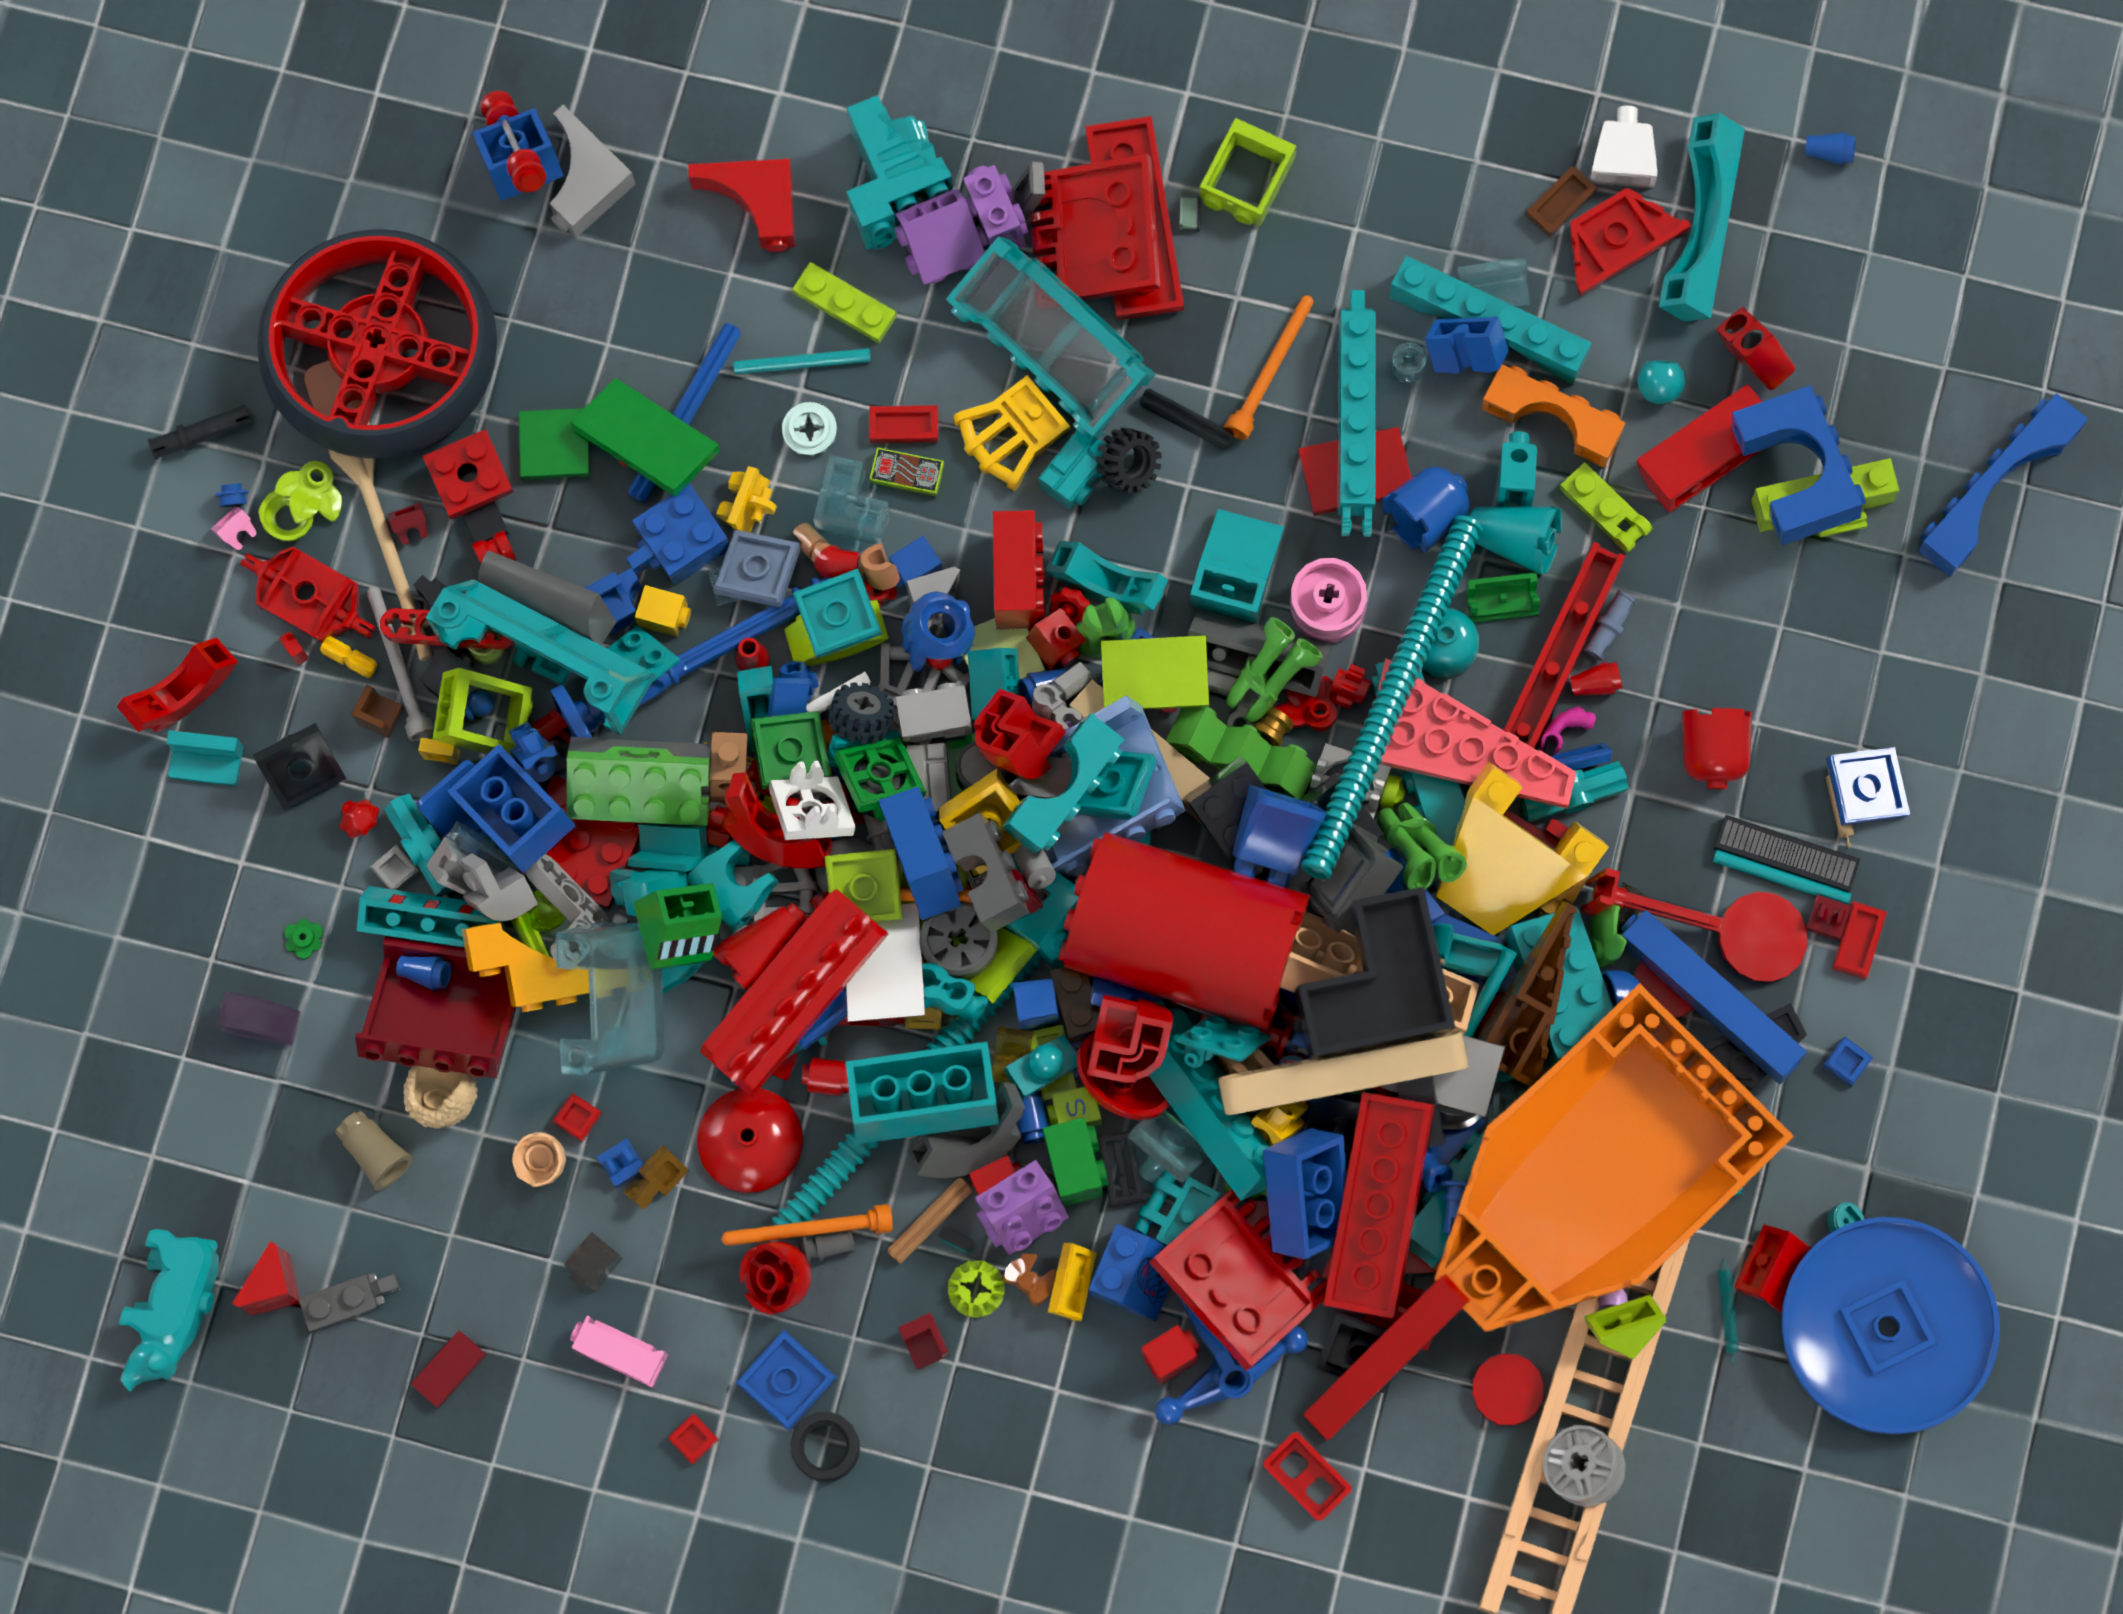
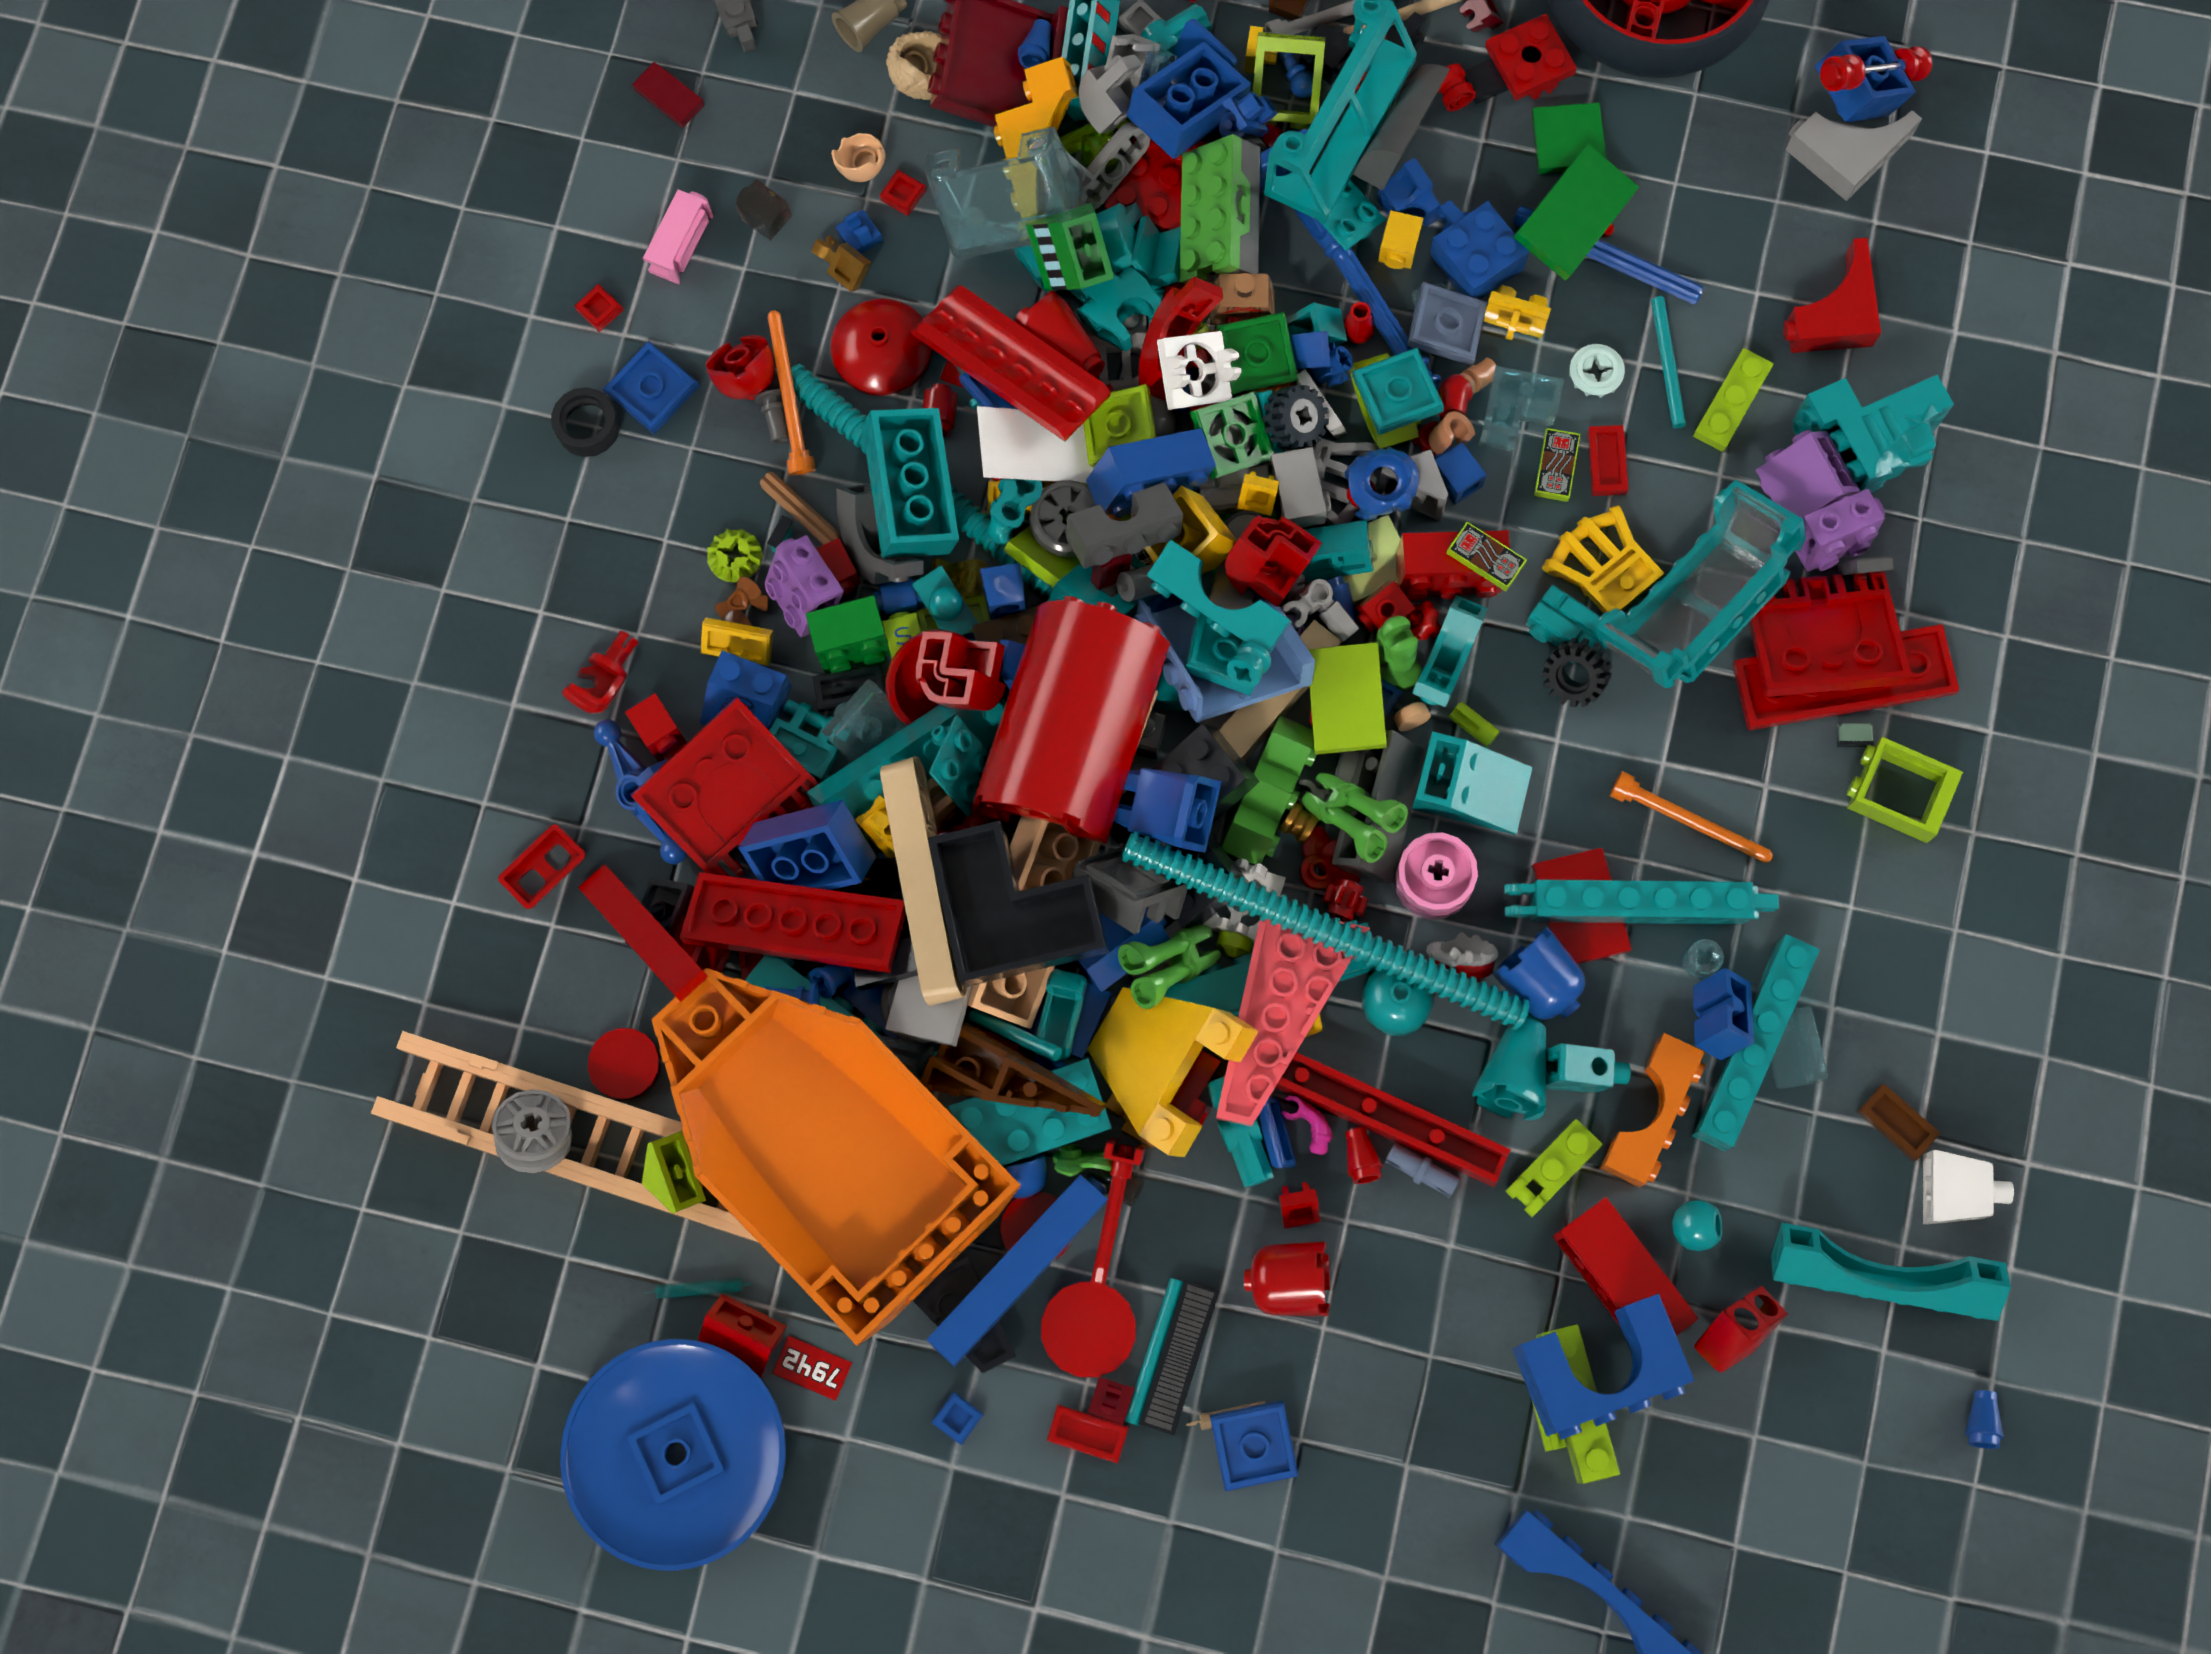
camera: 90 degrees right, 0 degrees up
dark red panel [898,1313,950,1369] -> none
black axle [1140,389,1234,450] -> none
green hinge [1465,572,1540,623] -> none
red wing [1569,188,1691,297] -> none
teal tile [1827,1202,1864,1233] -> none
none -> red piece [562,631,638,714]
none -> red sticker [772,1335,852,1401]
none -> teal wheel [1227,642,1271,688]
none -> yellow tile [1237,471,1279,516]
none -> red tile [1279,1182,1320,1229]
none -> light nougat tile [1393,702,1431,732]
none -> light grey hair [1426,932,1498,983]
none -> tile [1446,522,1527,592]
none -> lime piece [1449,701,1501,748]

